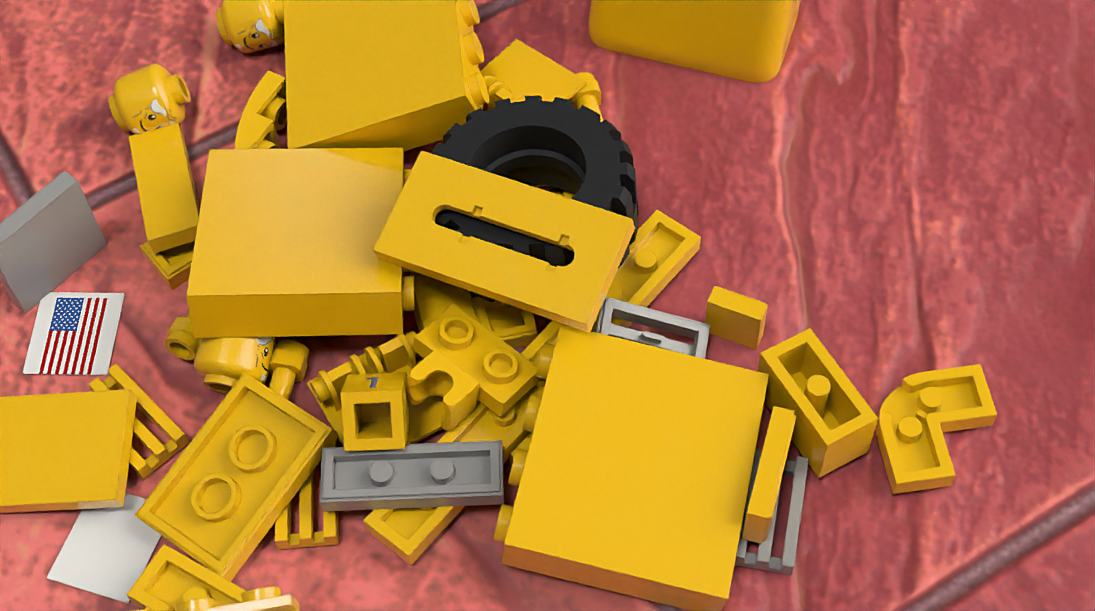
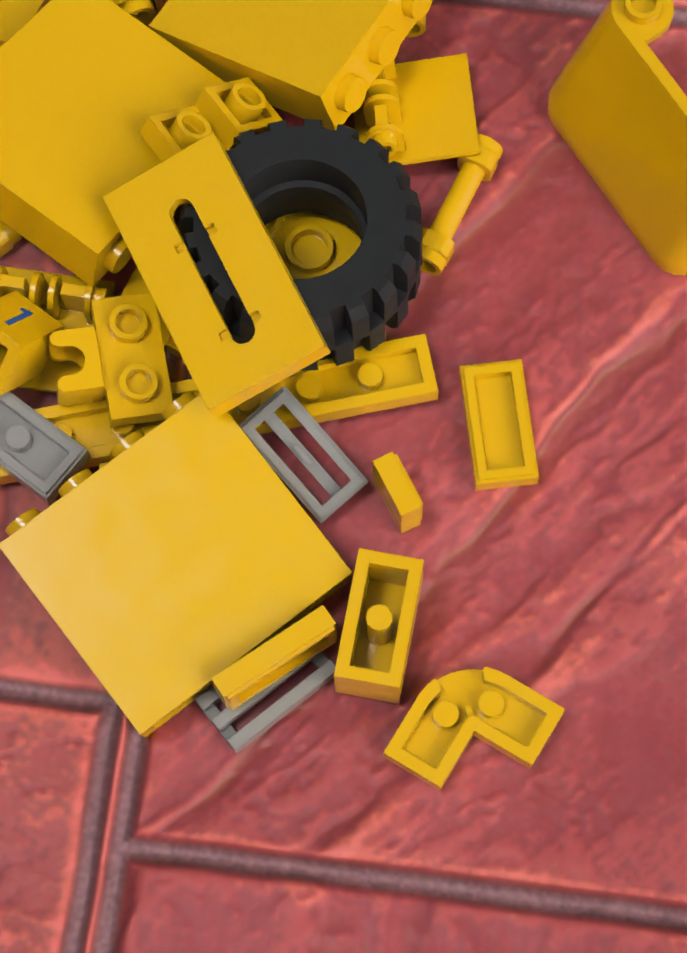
camera: 40 degrees right, 15 degrees up
none -> yellow slope [139,77,283,162]
none -> yellow tile [459,359,539,491]

